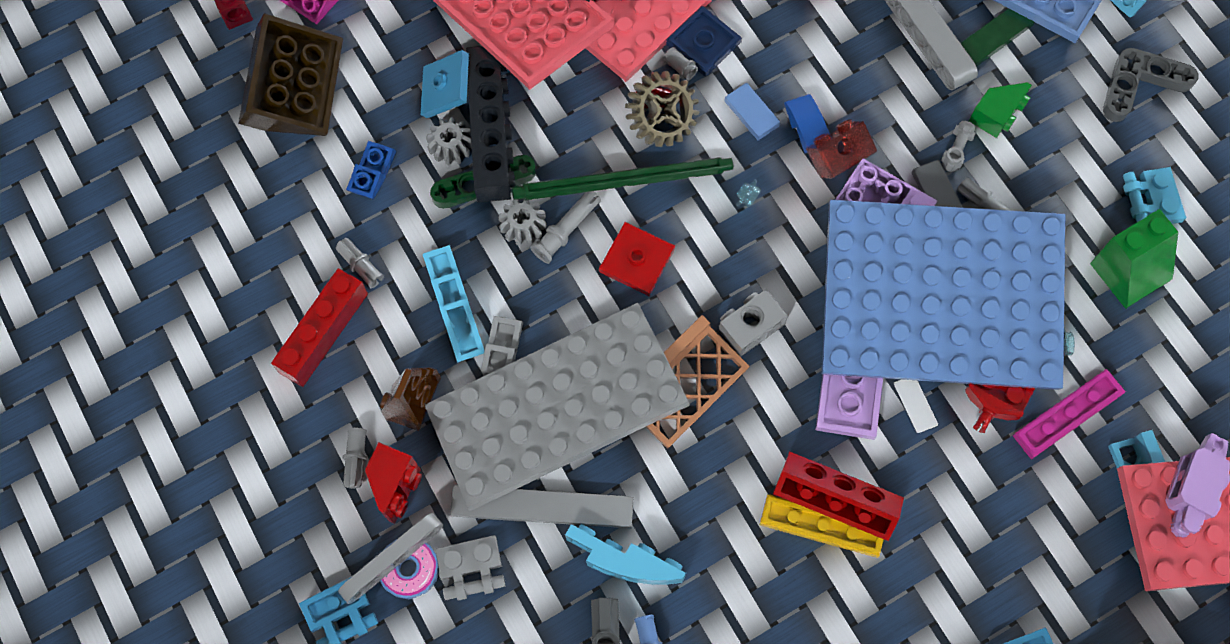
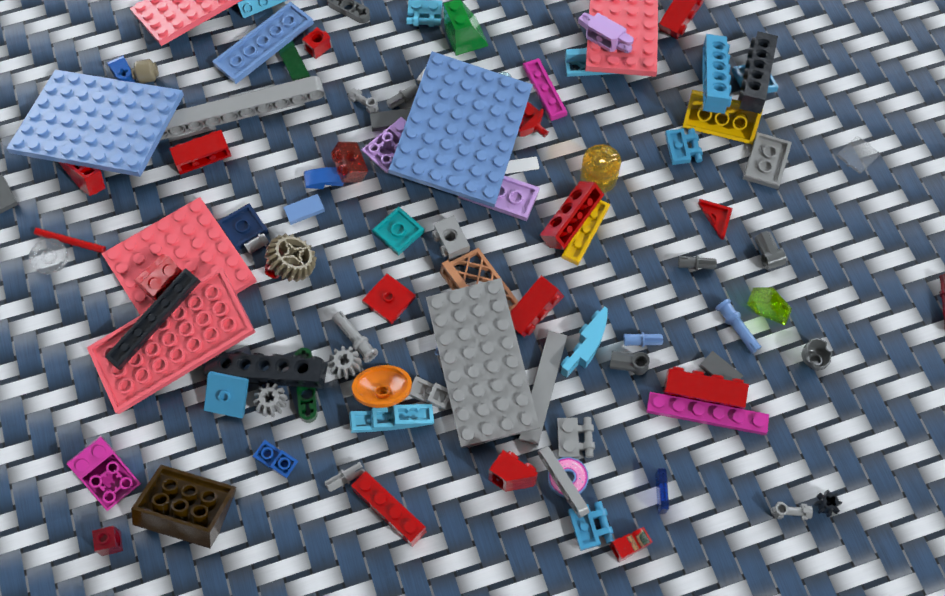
camera: 80 degrees left, 5 degrees down
light grey axle [343,428,367,489] -> none
reddish brown wedge [380,368,441,431] -> none
dark green piece [512,157,734,201] -> none
clear light blue plate [736,179,761,208] -> none
green slope [968,82,1032,138] -> none
none -> red brick [302,27,331,59]
none -> orange dish [352,365,412,408]
none -> teal tile [372,206,425,256]
none -> red wedge [510,275,564,337]
none -> clear yellow wheel [580,144,622,193]

